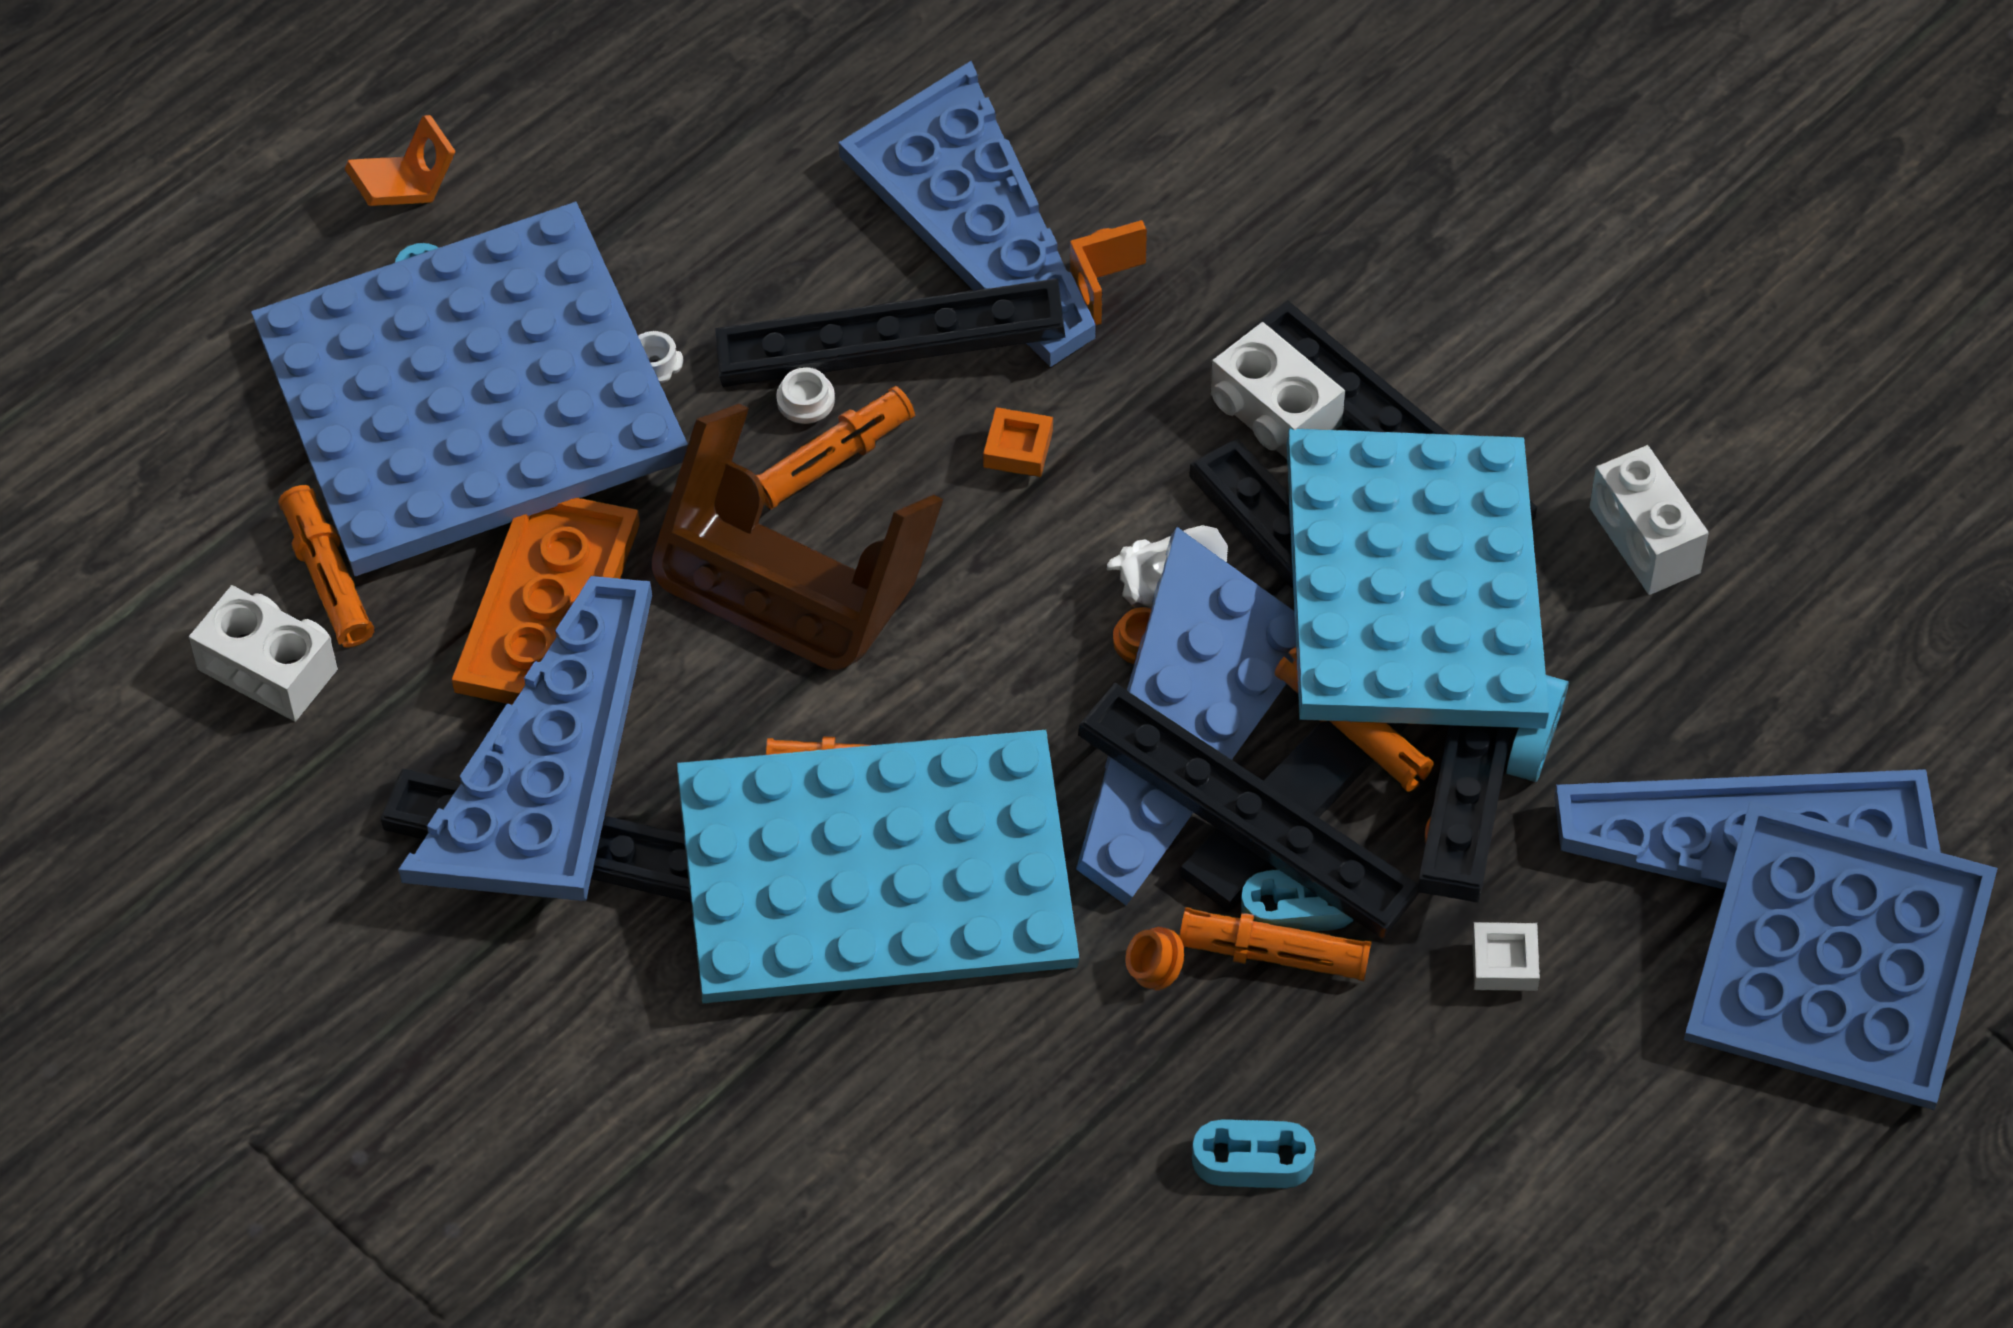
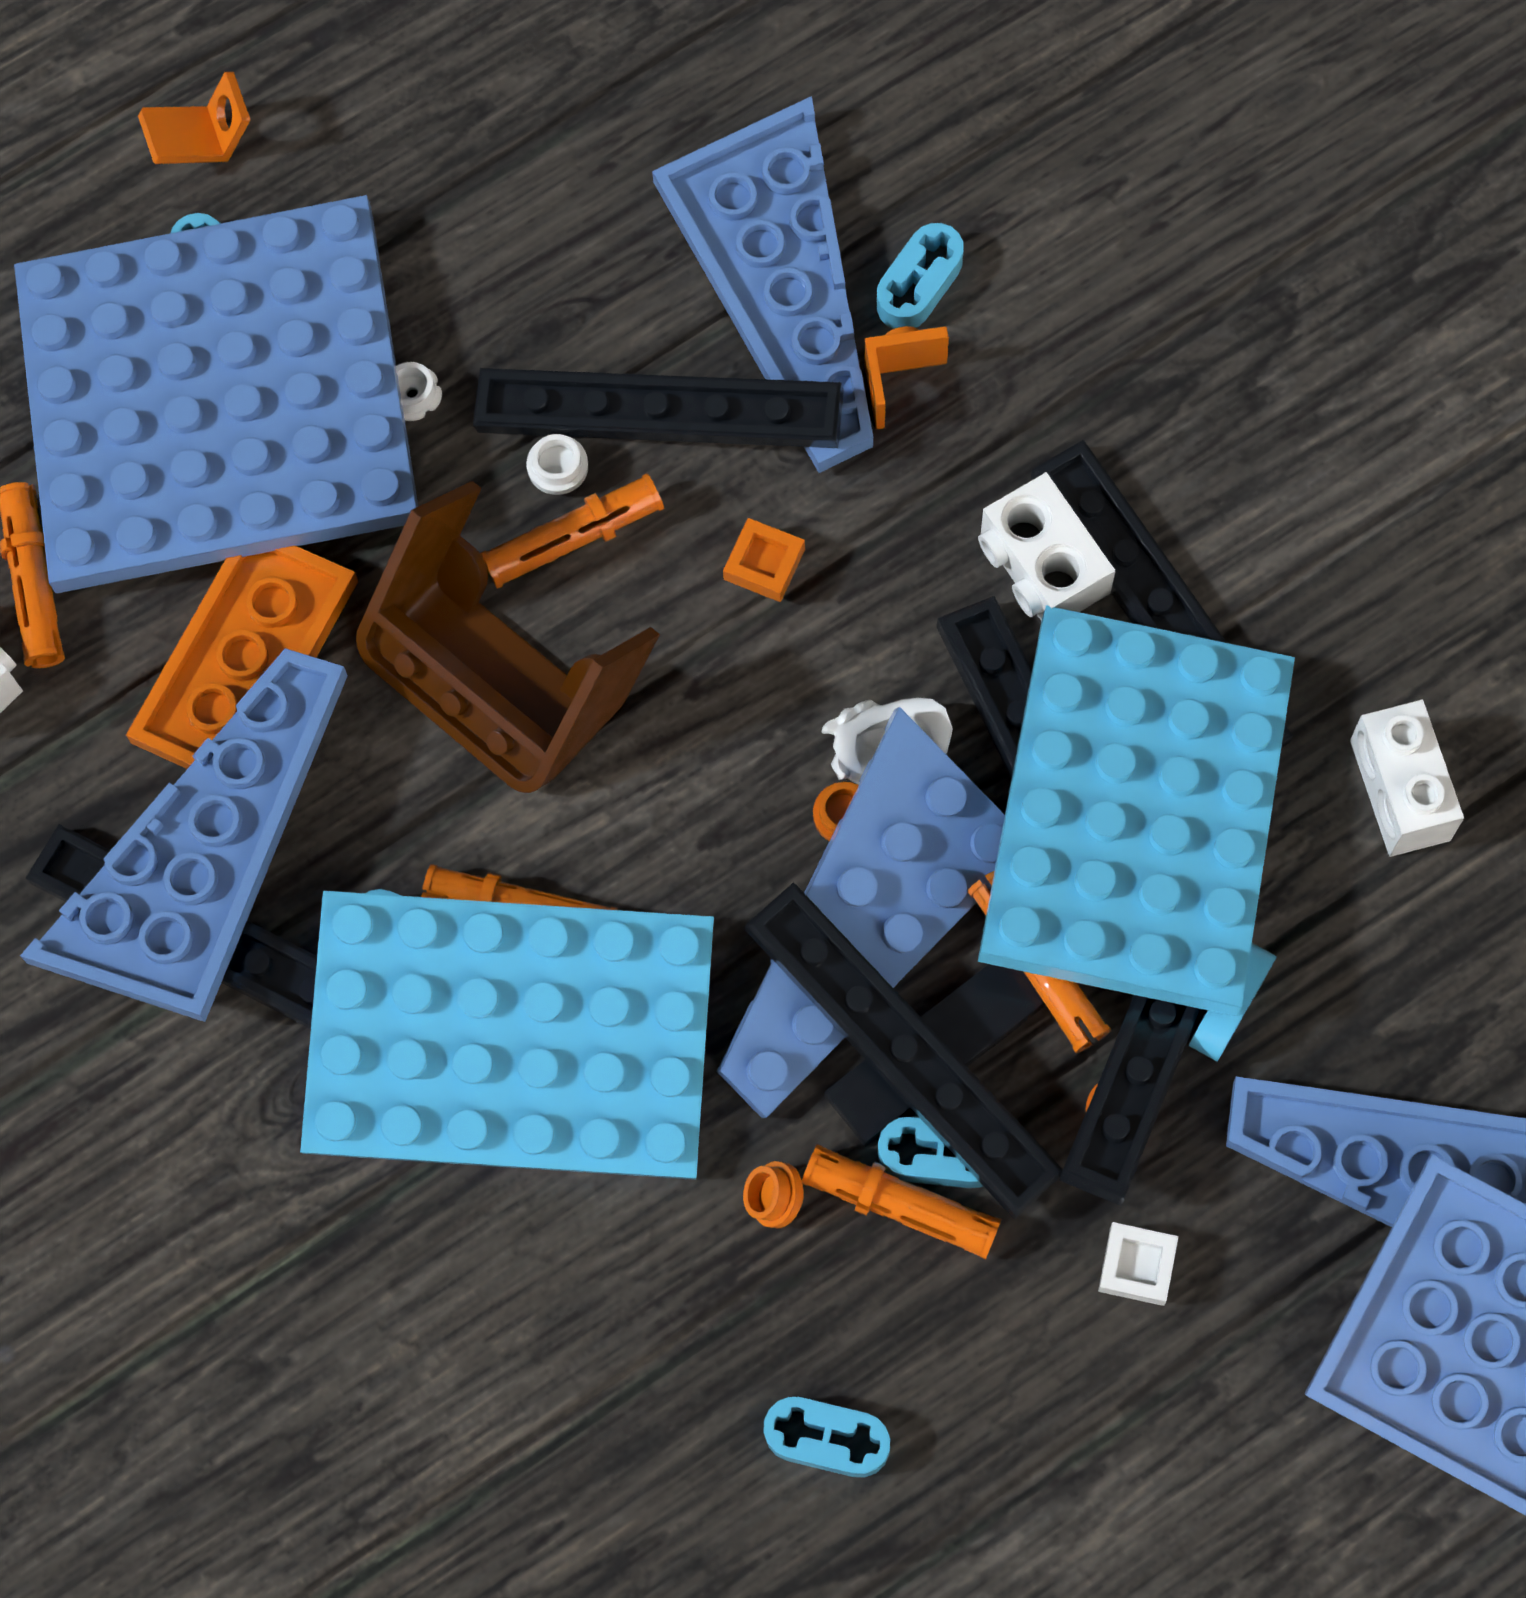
camera: 15 degrees right, 15 degrees up
none -> medium azure beam [877,223,963,329]

